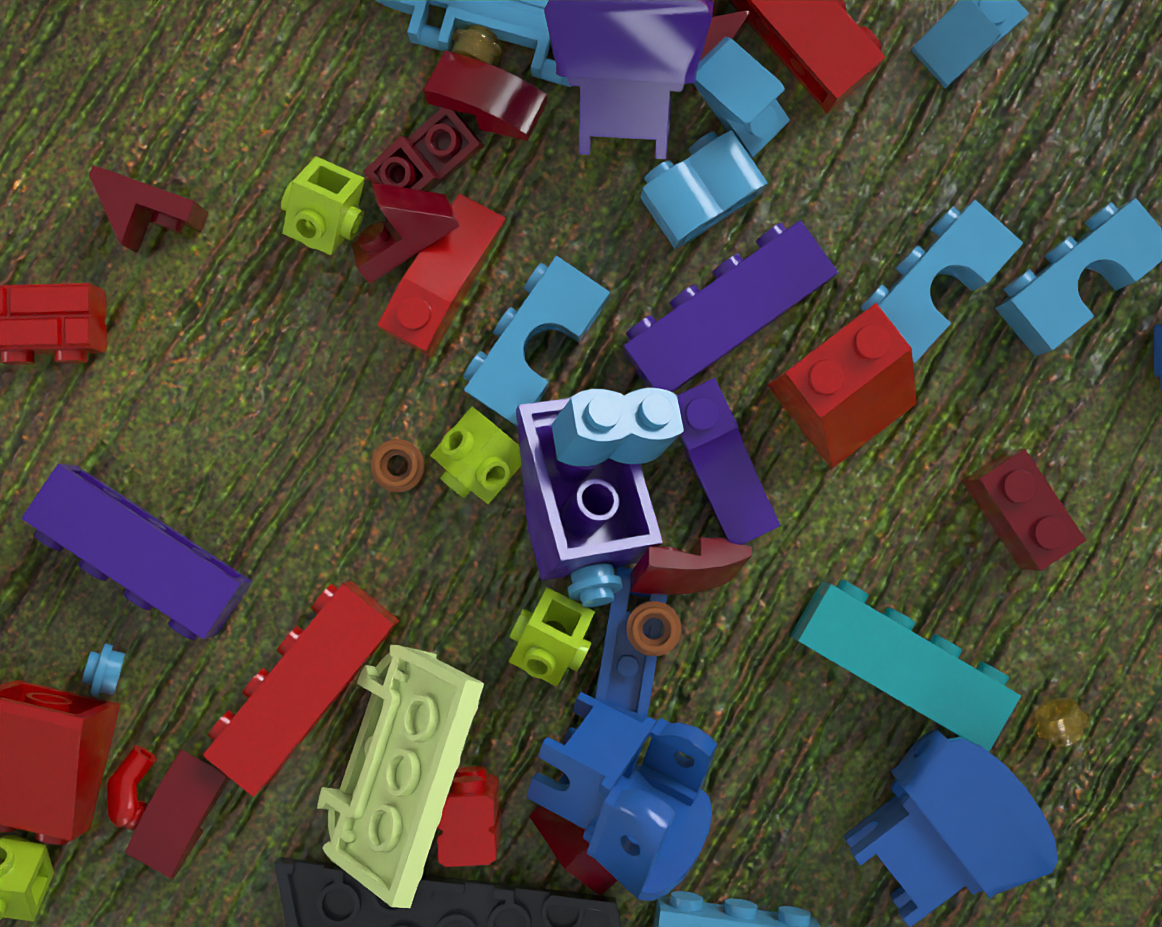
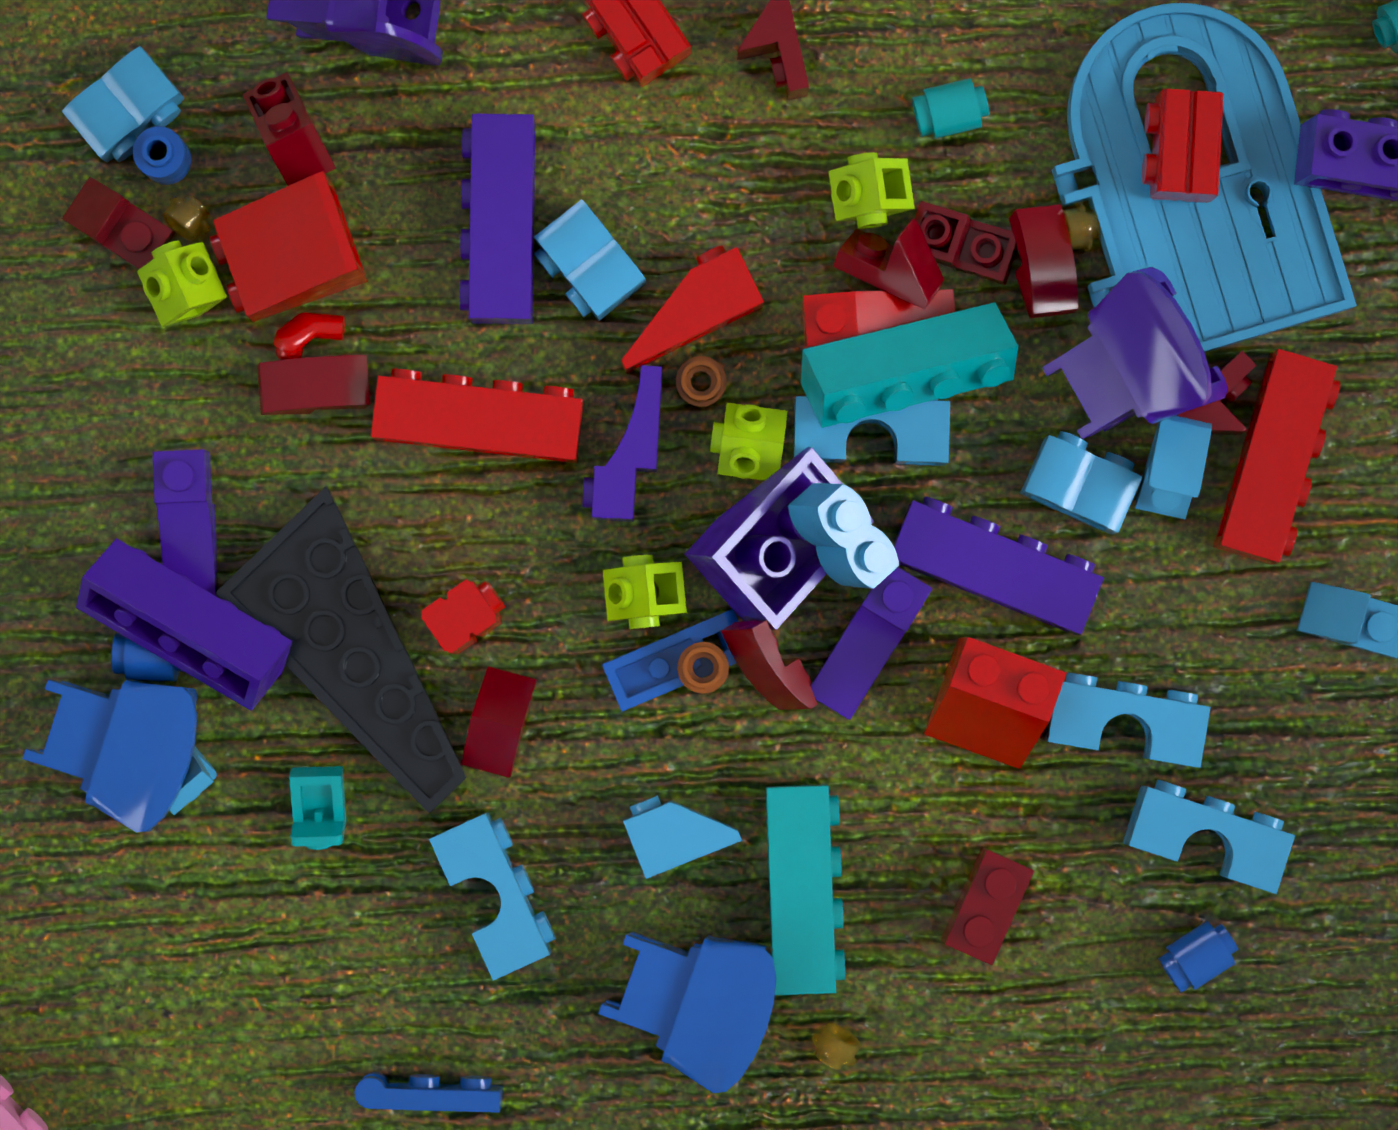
camera: 60 degrees right, 0 degrees up
dark azure plate [82,643,125,698] -> none
yellowish green plate [317,645,484,908] -> none
blue piece [526,692,718,901] -> none
dark azure plate [568,564,623,607] -> none
none -> dark azure brick [533,199,647,321]
none -> dark purple slope [583,365,662,522]
none -> red slope [621,245,764,374]
none -> dark azure slope [623,795,742,879]
none -> teal brick [800,302,1018,428]
none -> teal brick [912,78,990,139]

